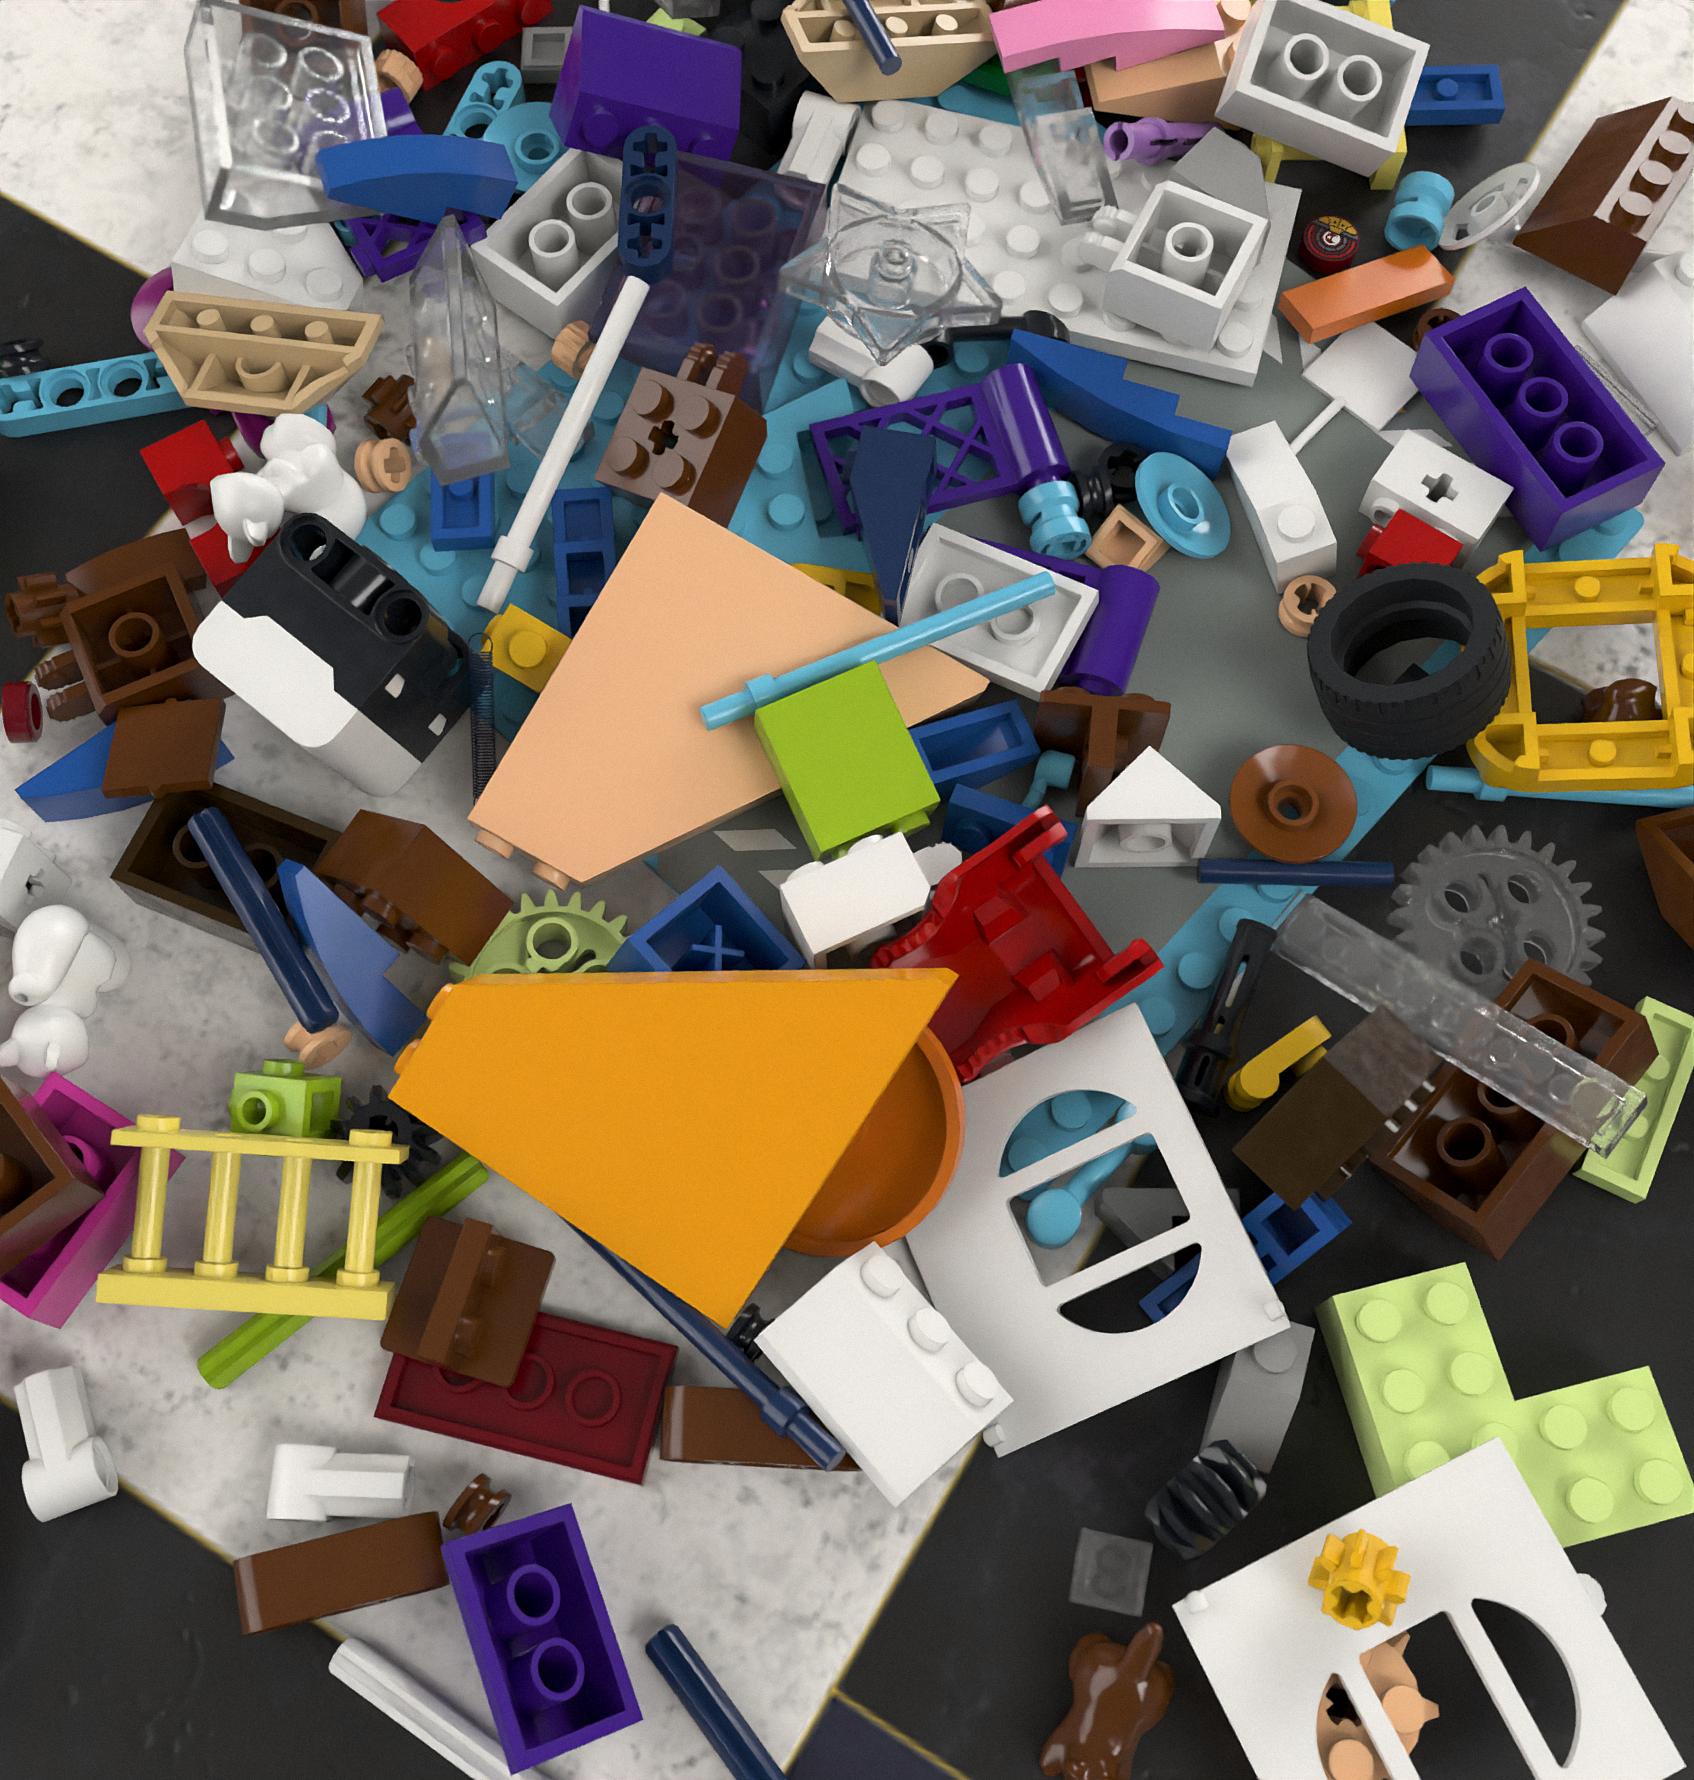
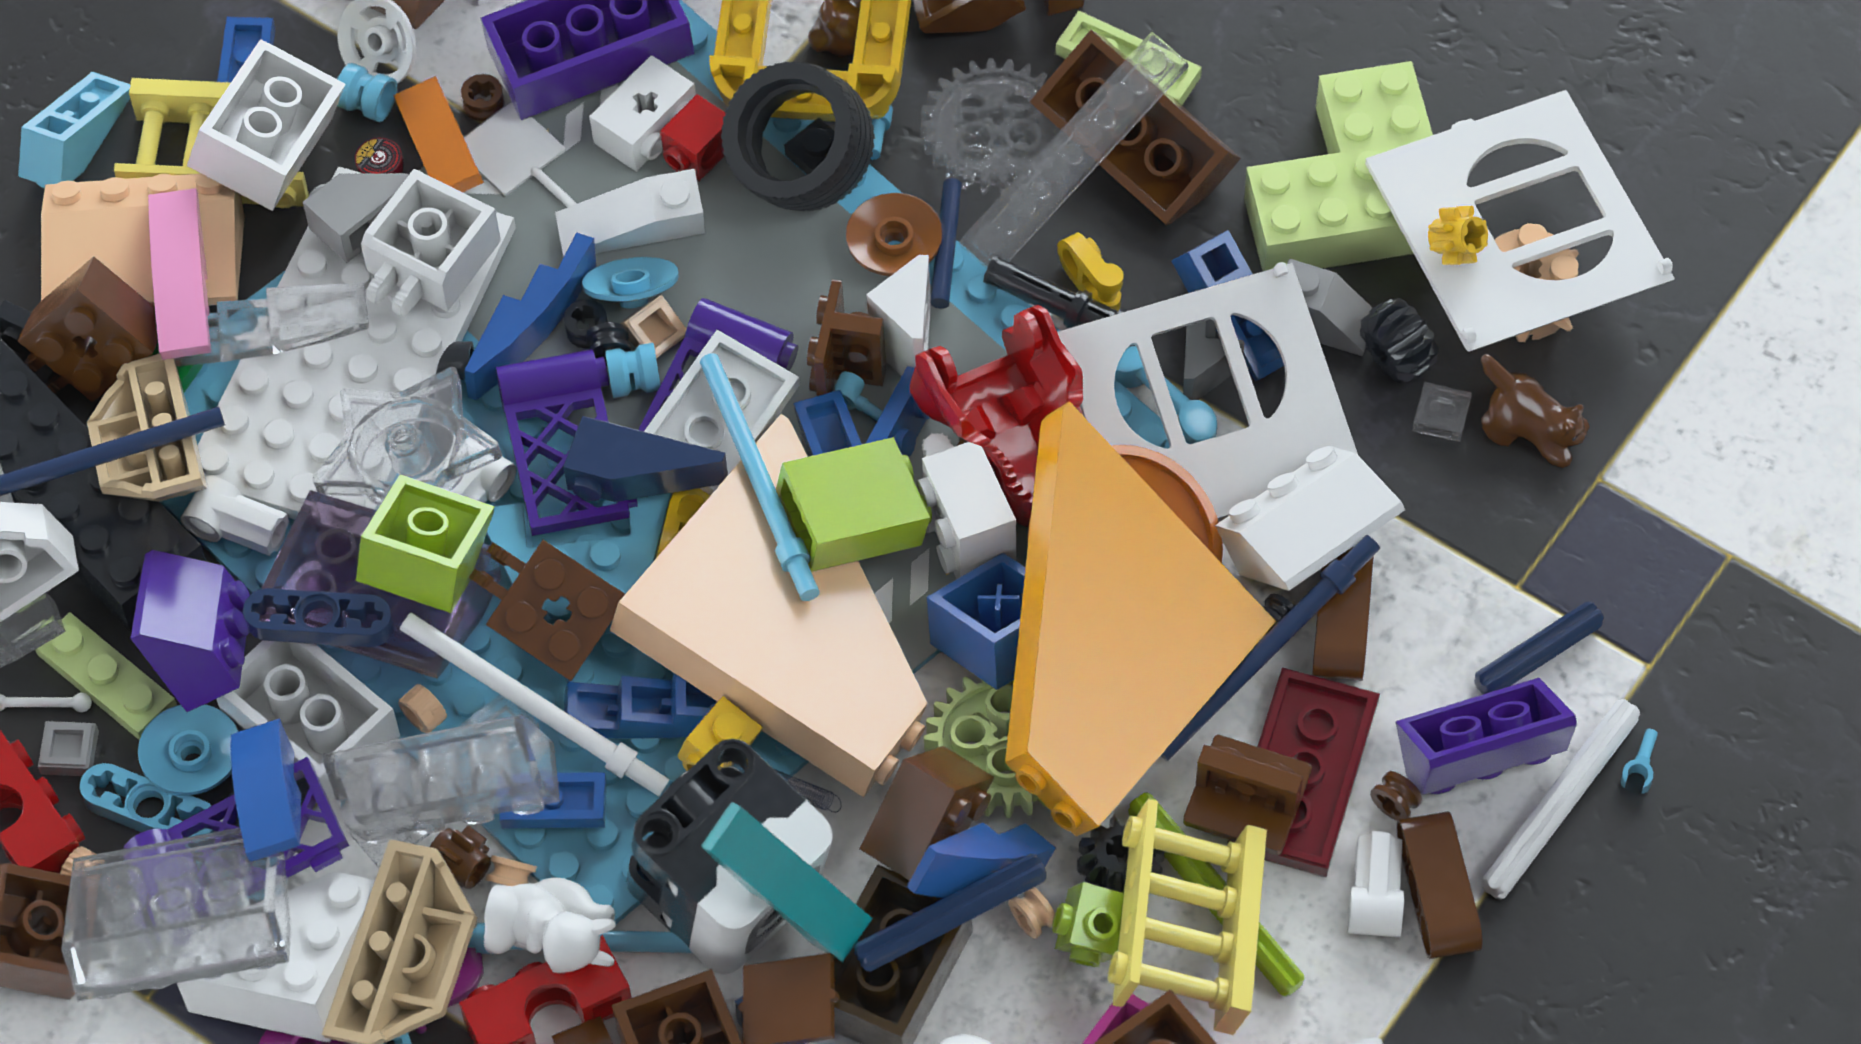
camera: 85 degrees left, 10 degrees down
medium lavender pin [1103,117,1226,165] -> none
dark brown brick [1232,1003,1444,1212] -> none
light nougat bush [1278,575,1336,637] -> none
none -> lime slope [356,475,494,613]
none -> teal slope [701,802,872,962]

